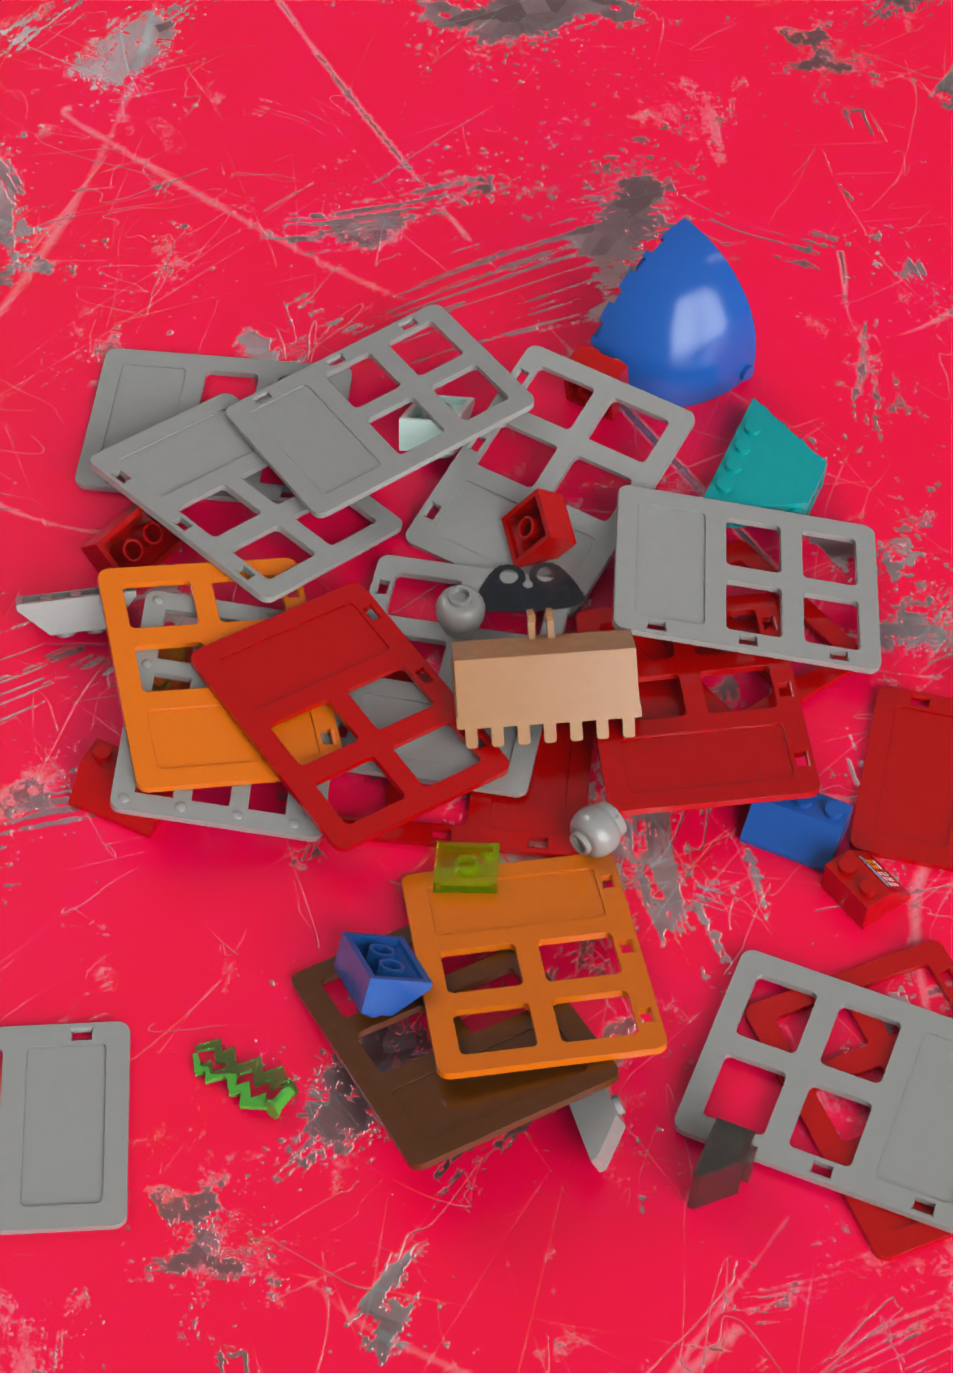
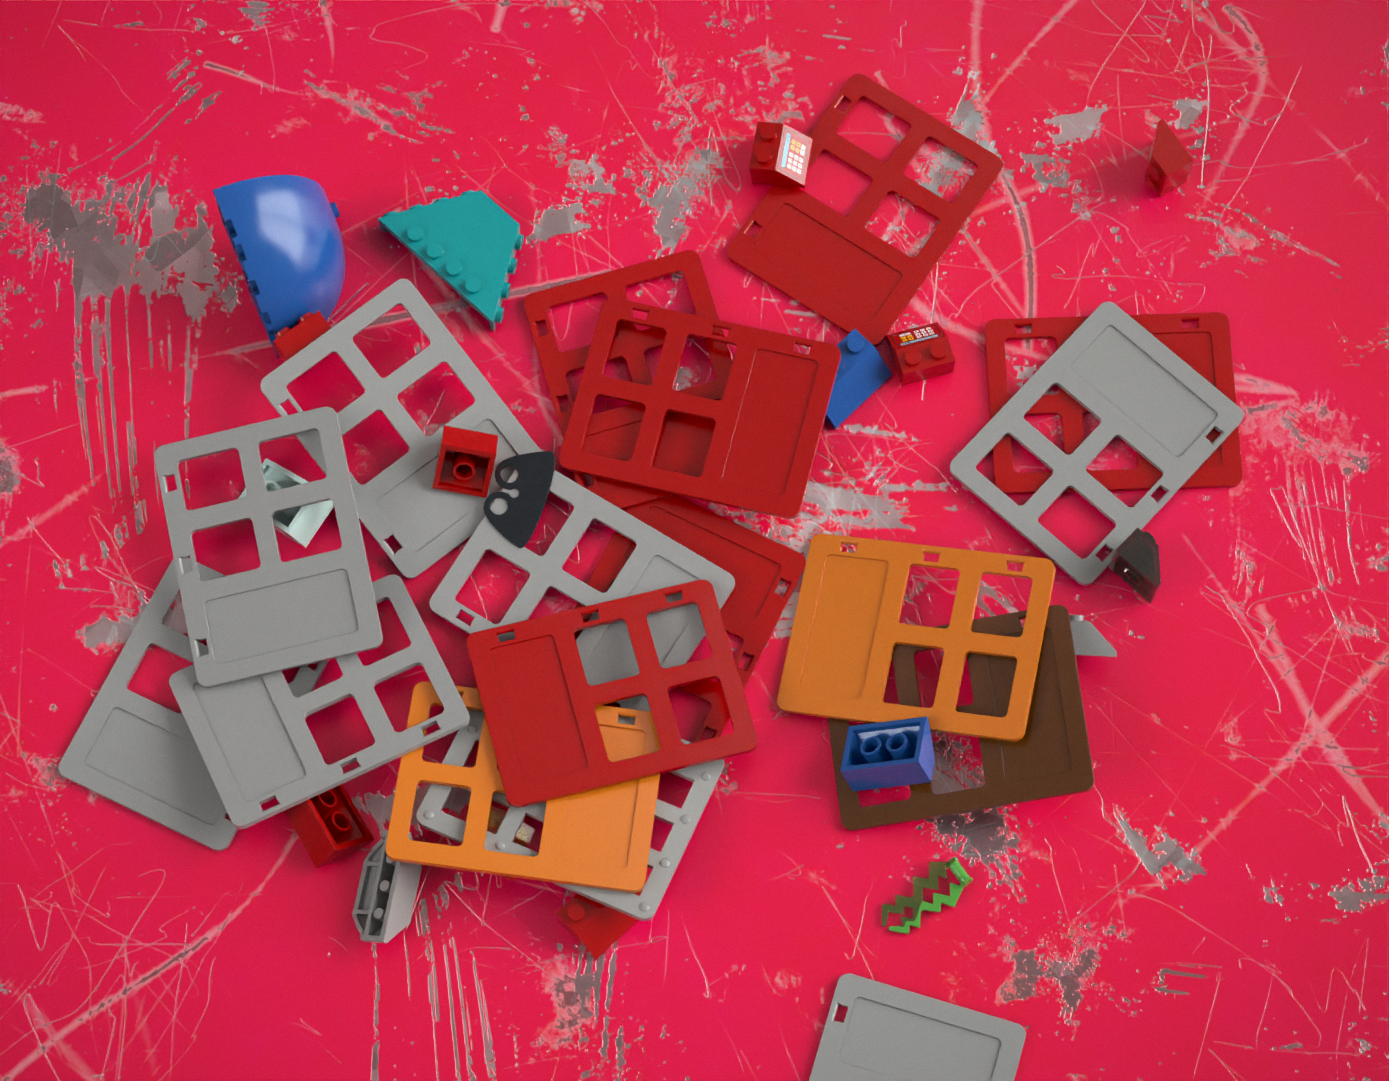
camera: 70 degrees left, 20 degrees up
clear neon green tile [433,842,500,894] -> none
light grey piece [435,585,486,639] -> none
piece [450,608,642,749] -> none
light grey piece [569,801,627,858] -> none
light grey door [612,485,881,674] -> none

